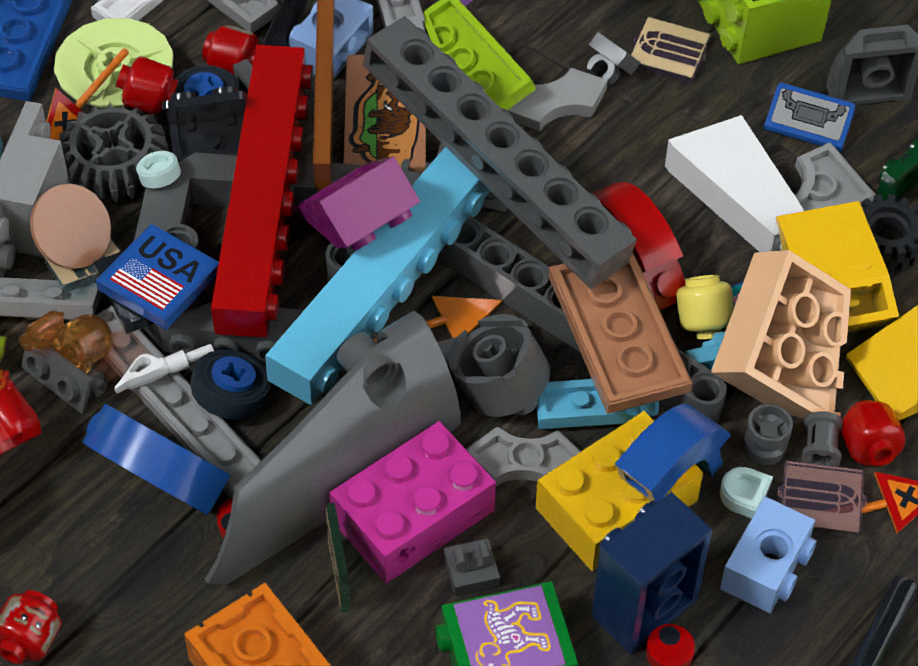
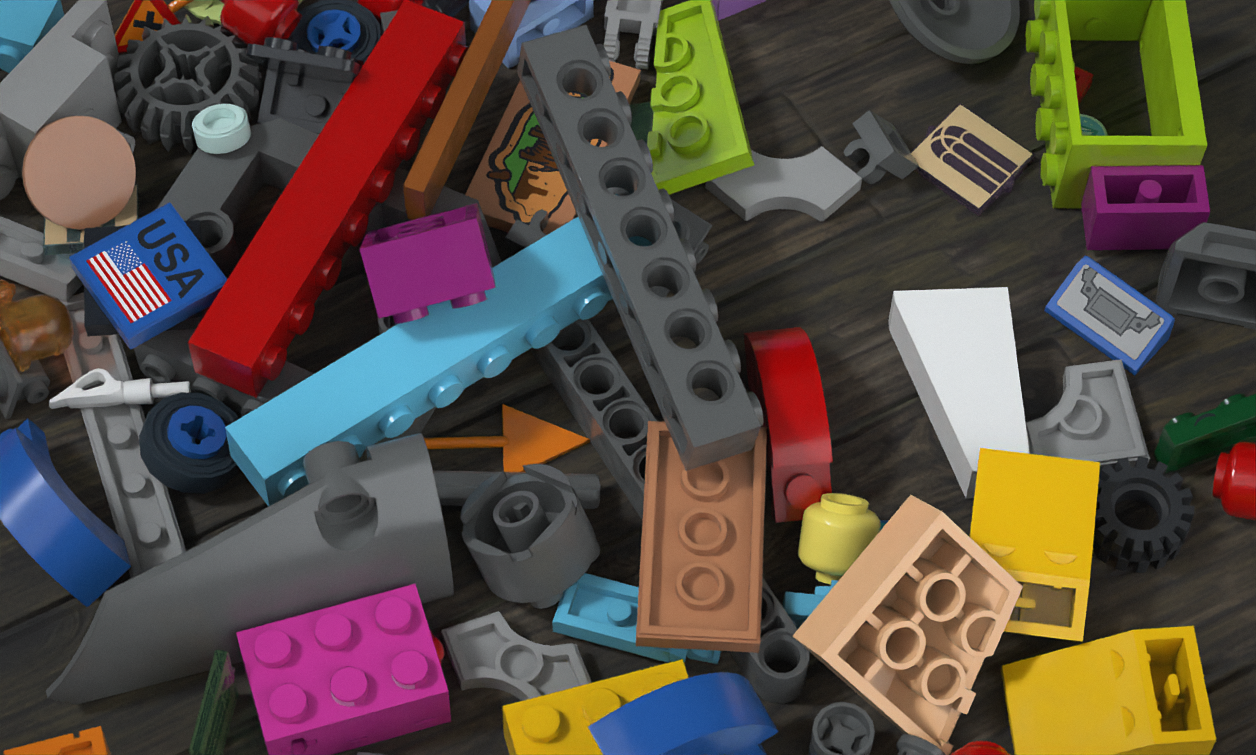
camera: 20 degrees right, 5 degrees up
none -> magenta brick [1081,165,1210,250]

